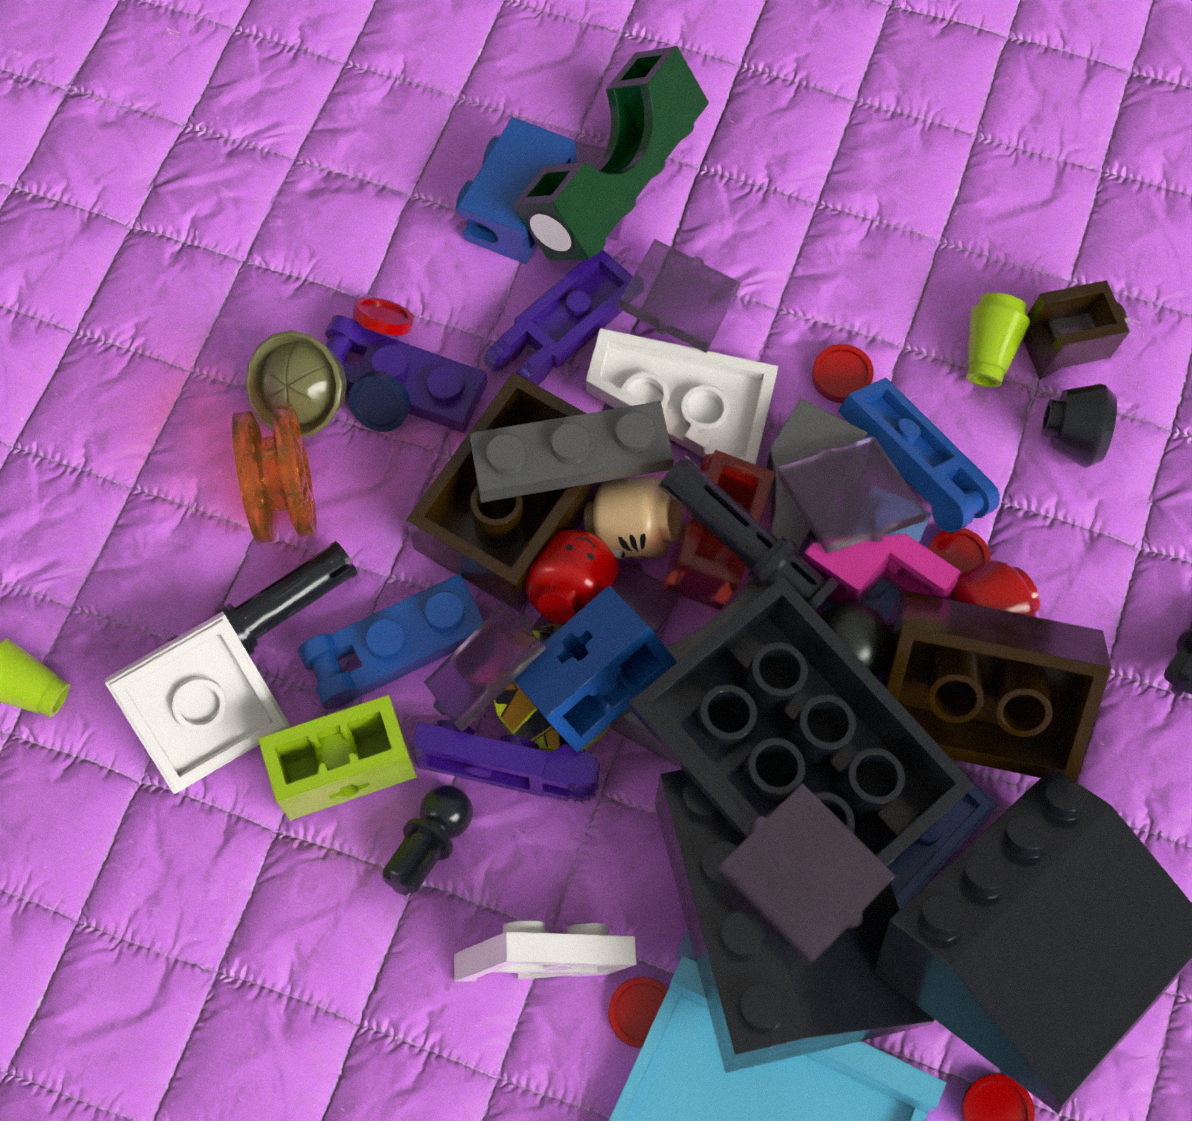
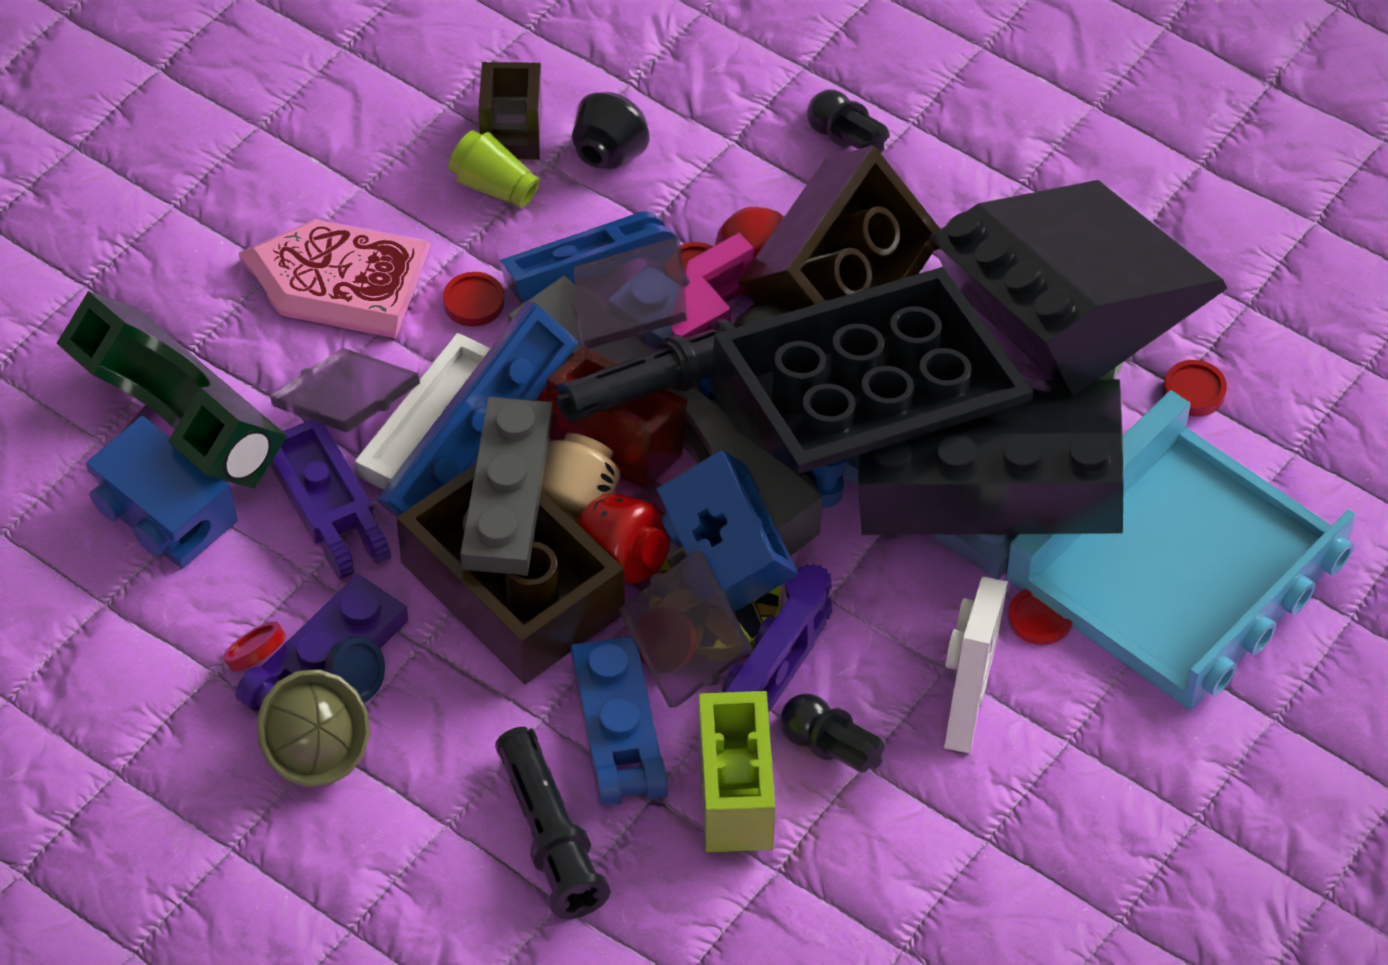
camera: 75 degrees left, 15 degrees down
white tile [105,611,290,794] -> none
clear orange wheel [232,404,317,544] -> none
clear purple piece [718,783,895,964] -> none
none -> bright pink tile [239,219,430,338]
none -> blue tile [376,302,579,517]

